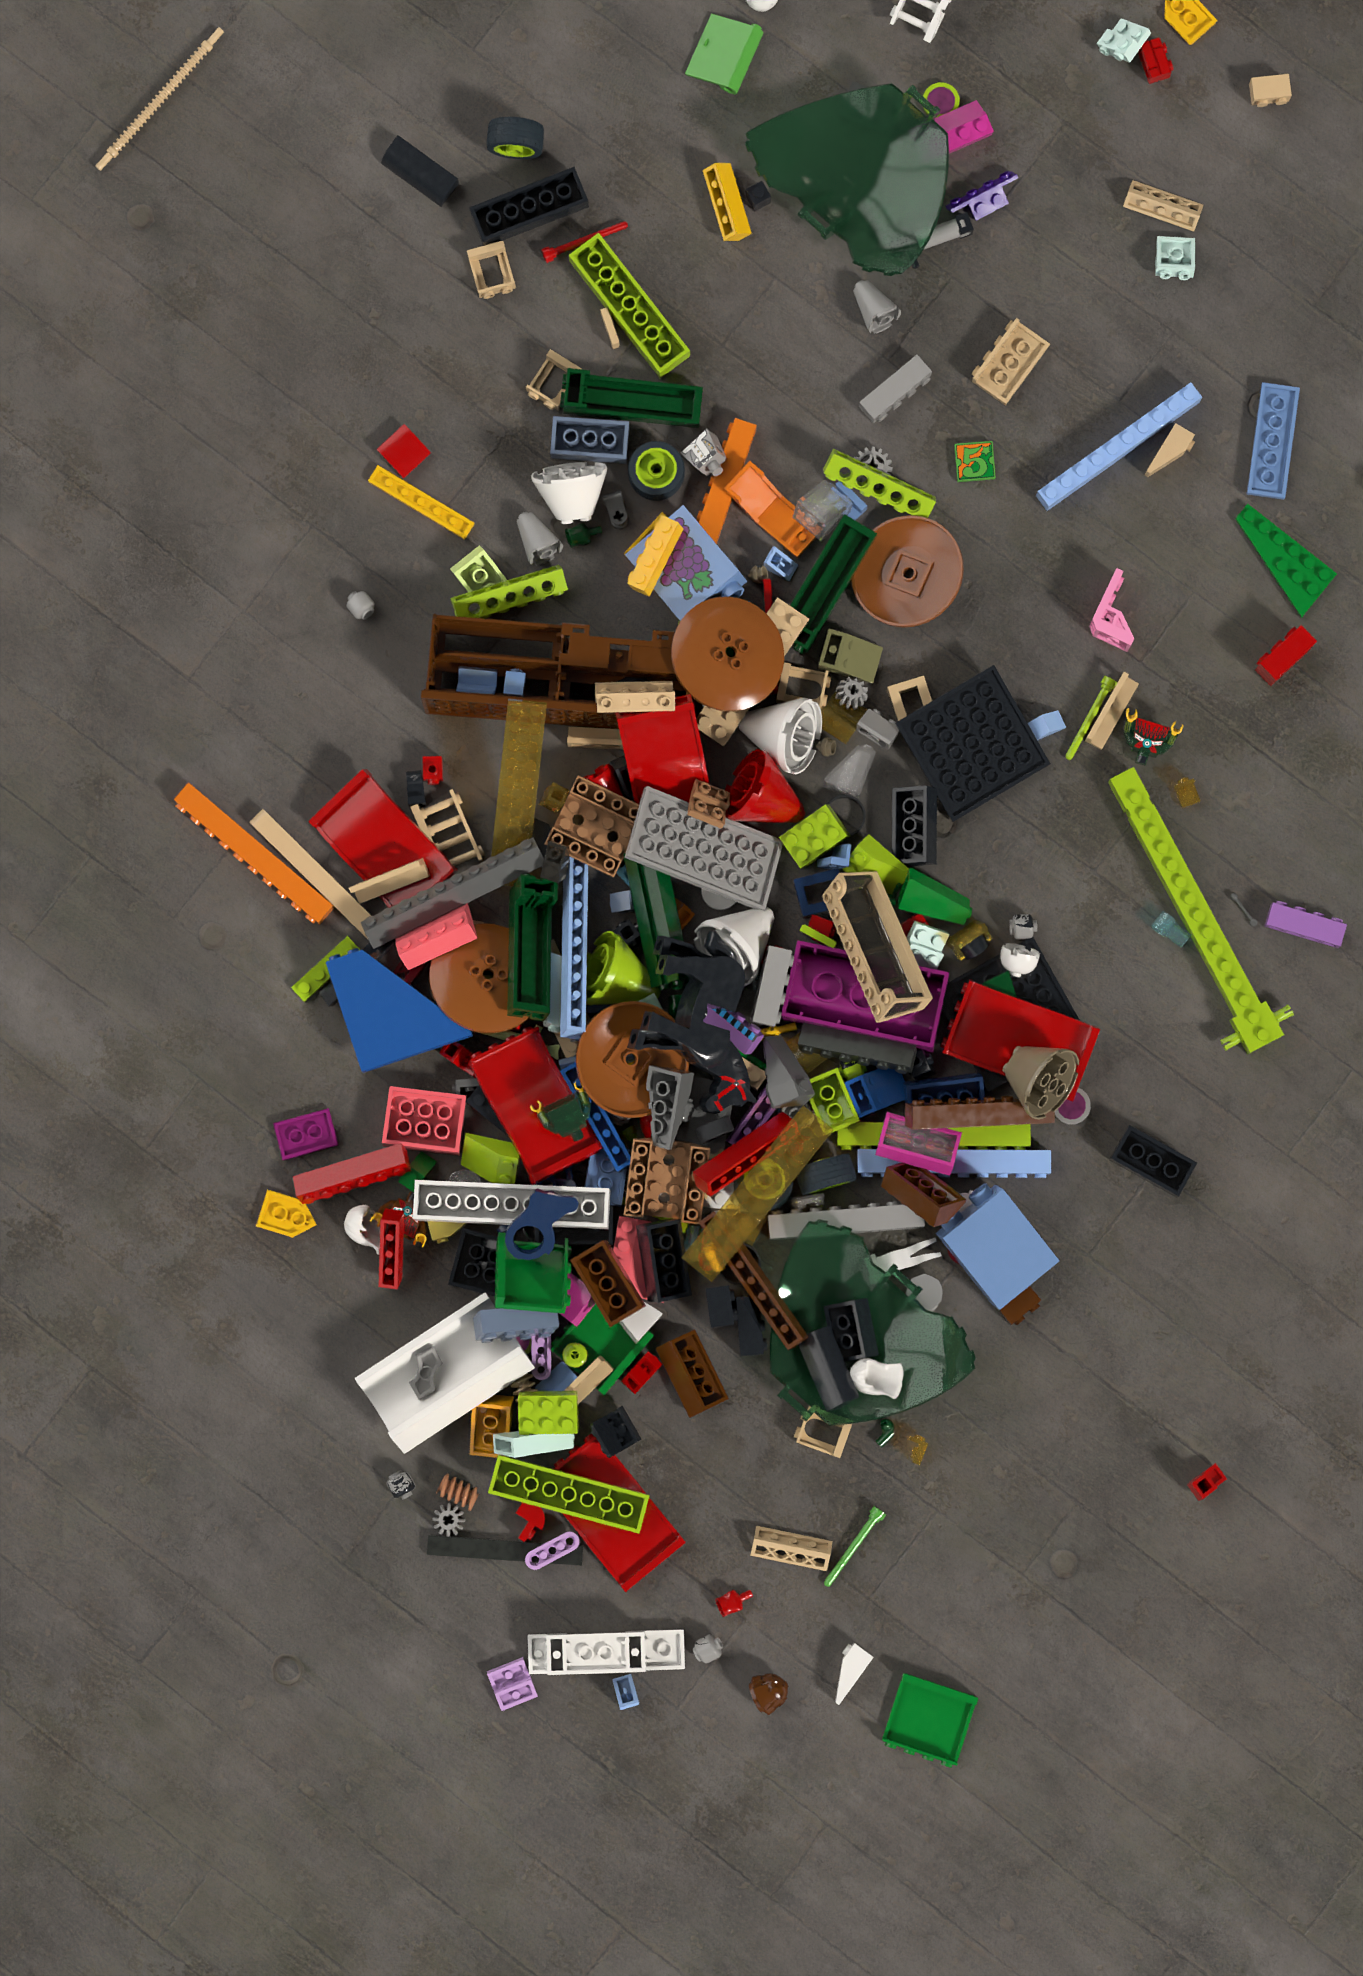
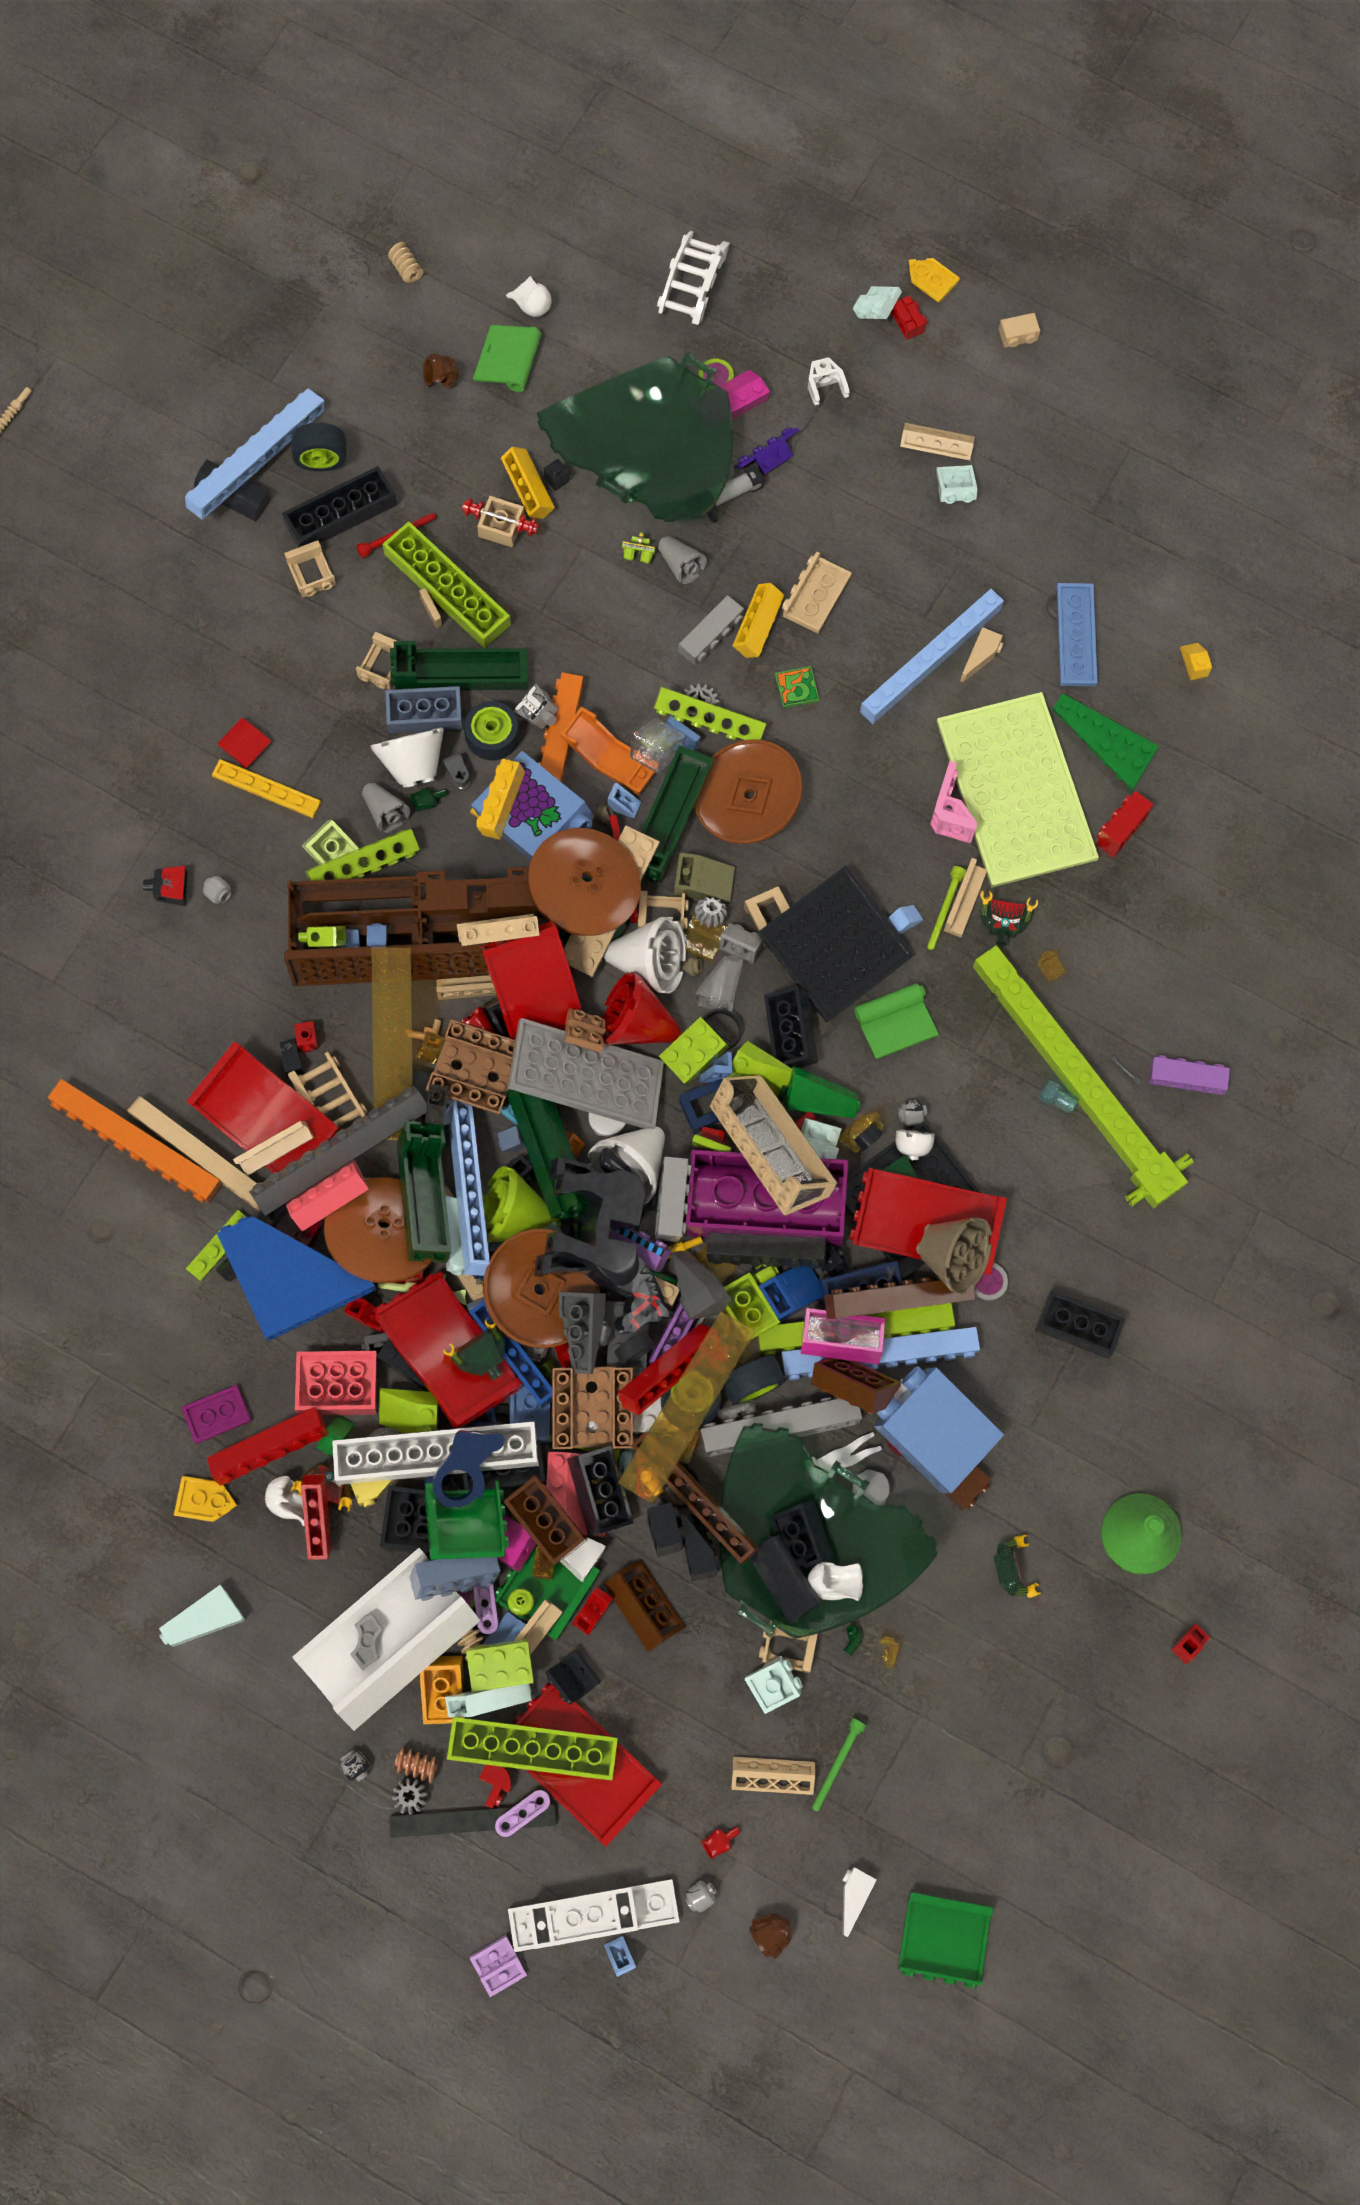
camera: 15 degrees left, 10 degrees down
none -> torso [143,866,188,906]
none -> light aqua slope [159,1585,245,1647]
none -> light blue brick [185,388,325,520]
none -> lime torso [298,925,346,947]
none -> tan hose [405,1019,444,1044]
none -> reddish brown helmet [423,353,459,388]
none -> tan brick [462,496,539,547]
none -> clear orange slope [531,1547,554,1581]
none -> lime hips [622,532,656,564]
none -> yellow brick [733,583,784,658]
none -> light aqua plate [745,1656,803,1714]
none -> white piece [808,357,849,406]
none -> bright green door [854,983,939,1060]
none -> yellowish green plate [937,692,1099,888]
none -> clear green torso [993,1535,1041,1598]
none -> bright green cone [1101,1493,1182,1574]

